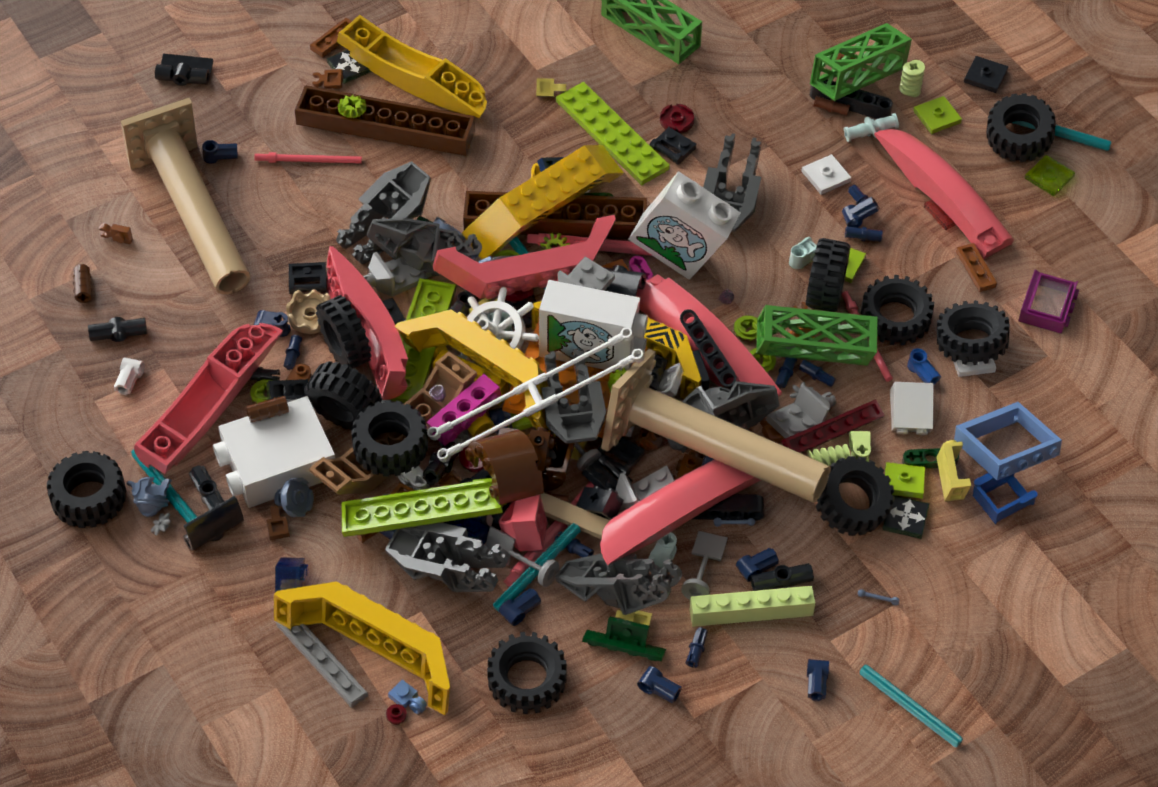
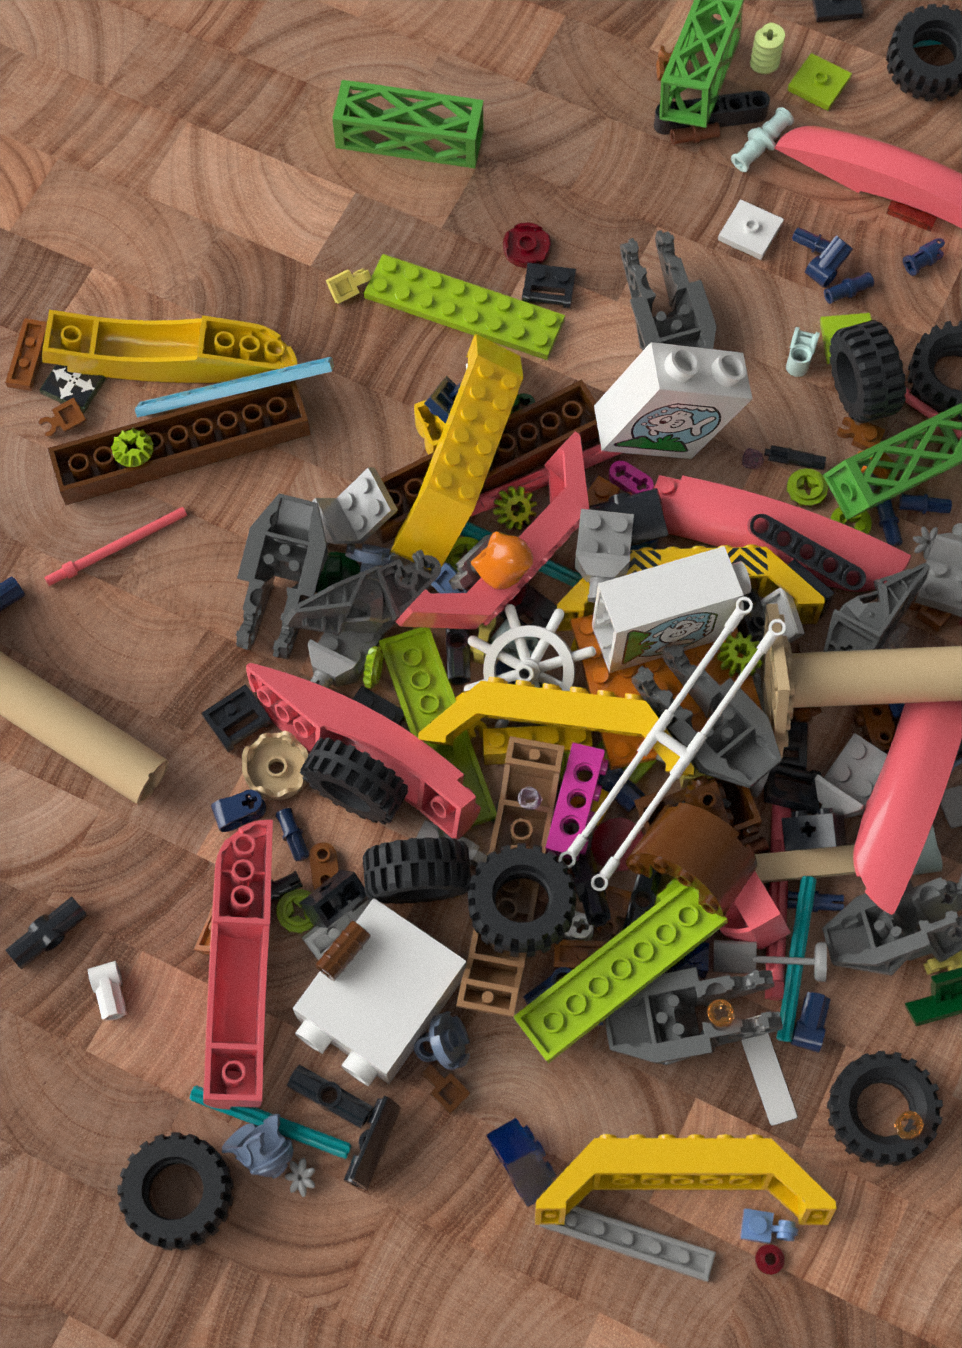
camera: 30 degrees left, 15 degrees up
none -> medium azure tile [135,357,334,418]
none -> light grey plate [312,467,398,545]
none -> lime gear [363,646,384,689]
none -> orange piece [471,531,533,589]
none -> clear orange bush [707,999,735,1027]
none -> white sticker [741,1015,797,1125]
none -> black piece [764,445,826,470]
none -> clear orange bush [894,1111,924,1140]
none -> dark blue piece [902,238,945,276]

